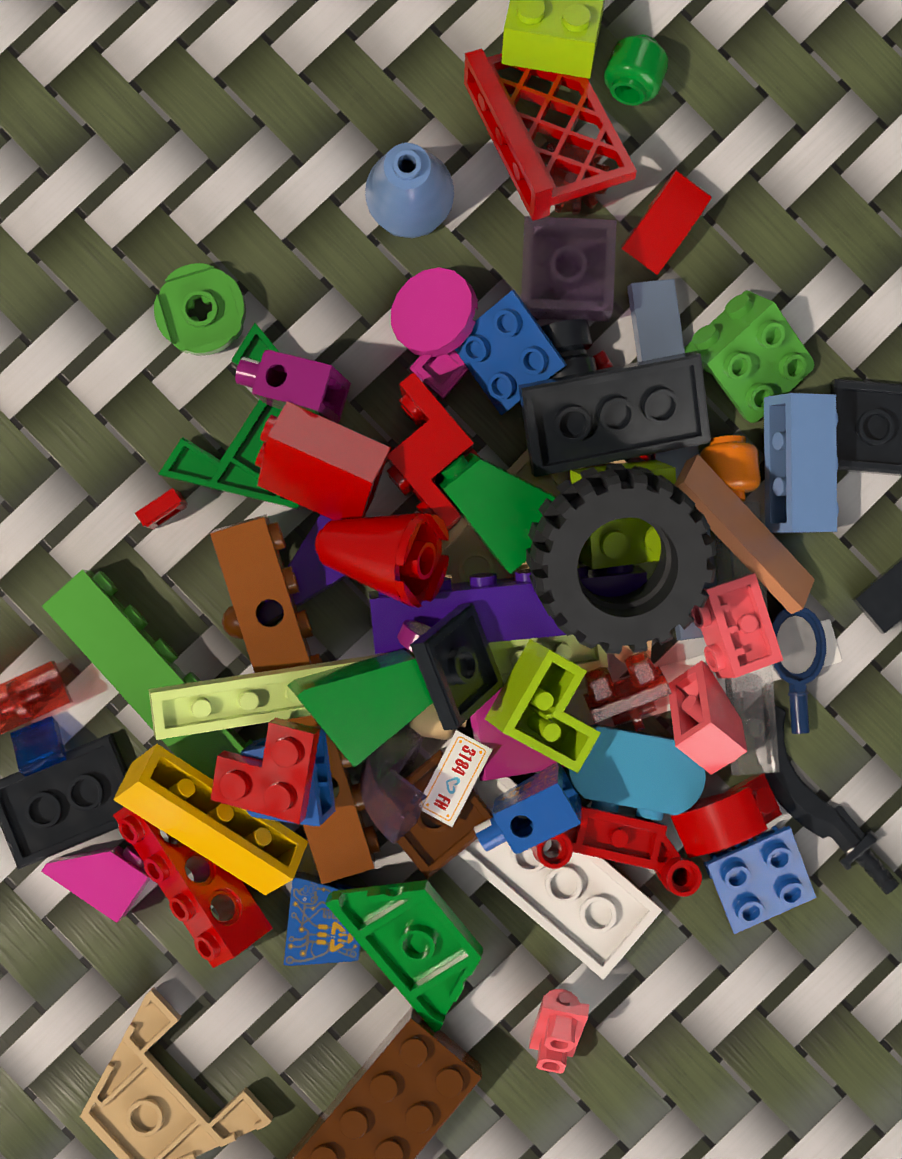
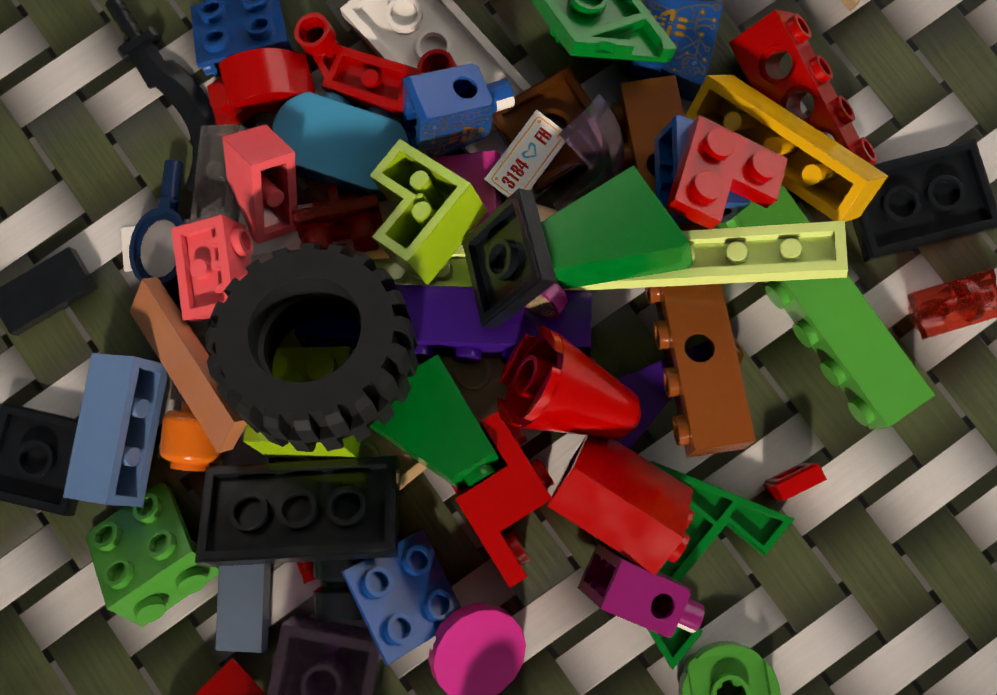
camera: 170 degrees left, 5 degrees down
clear blue tile [10,716,67,777] -> none
dark pink slope [41,846,150,923] -> none
dark pink tile [409,349,469,399] -> none

